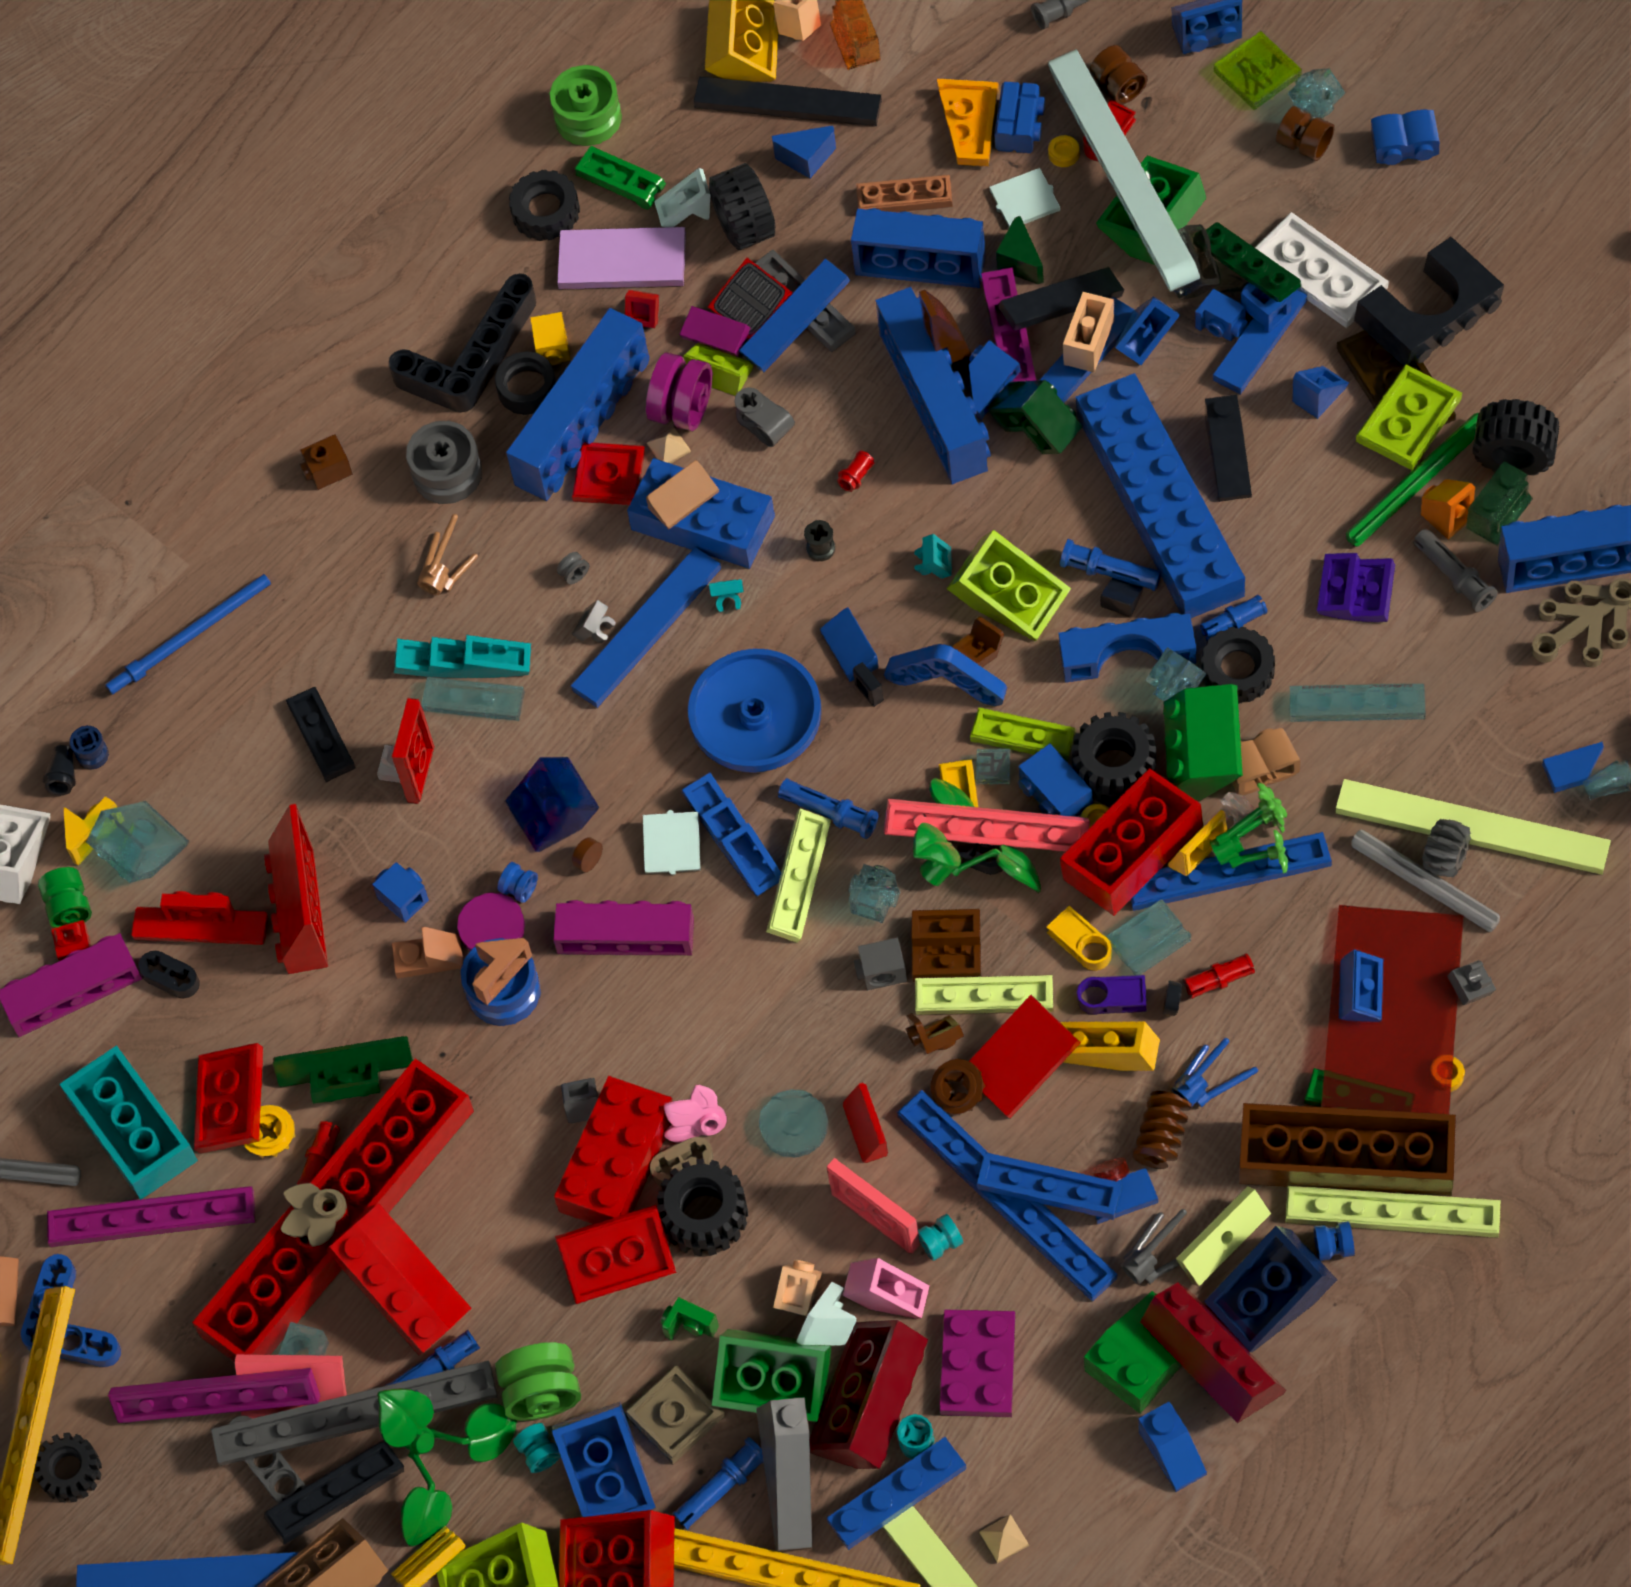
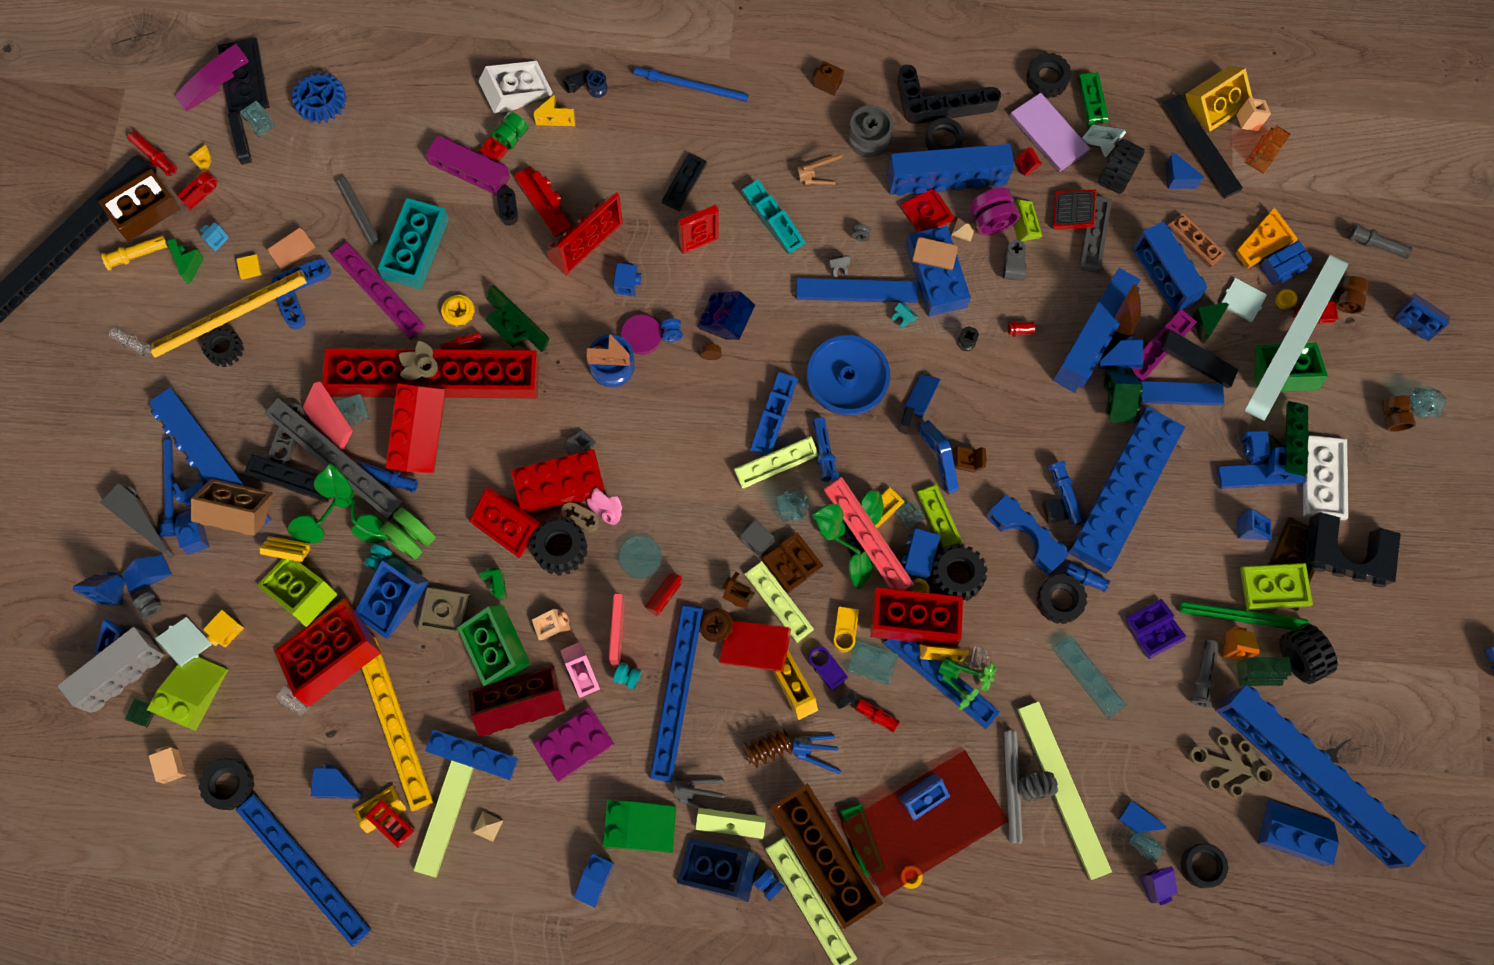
camera: 40 degrees right, 10 degrees up
clear light blue slope [86,801,189,883] -> none
magenta tile [108,1368,320,1423] -> none
red tile [194,1043,263,1154] -> none
nougat slope [392,927,463,979] -> none
clear light blue tile [421,677,525,721] -> none
yellow brick [530,312,571,365] -> none
bright green wheel [549,65,622,146] -> none
magenta brick [553,900,694,956] -> none
light aqua piece [643,810,701,875] -> none
blue pin [672,1437,764,1530] -> none
magenta tile [679,306,751,357] -> none
blue tile [739,258,850,373] -> none
dark grey slope [756,1398,812,1552] -> none
light aqua slope [796,1282,856,1345] -> none
teal wheel [897,1414,935,1459] -> none
teal tile [914,534,952,579] -> none
lime slope [947,530,1071,641] -> none
blue plate [977,1152,1122,1220] -> none
light nougat brick [1063,292,1114,373] -> none
clear red tile [1092,1157,1130,1181] -> none
blue tile [1096,1168,1158,1224] -> none
blue slope [1115,296,1179,365] -> none
dark red slope [1140,1282,1286,1424] -> none
clear light blue brick [1145,647,1206,701] -> none
green slope [1163,684,1243,801] -> none
clear smoke brick [1174,224,1220,299] -> none
black slope [1205,394,1252,502] -> none
clear neon green tile [1214,31,1302,110] -> none
medium nougat brick [1231,728,1300,796] -> none
blue brick [1371,109,1440,165] -> none
dark grey tile [1447,960,1496,1006] -> none

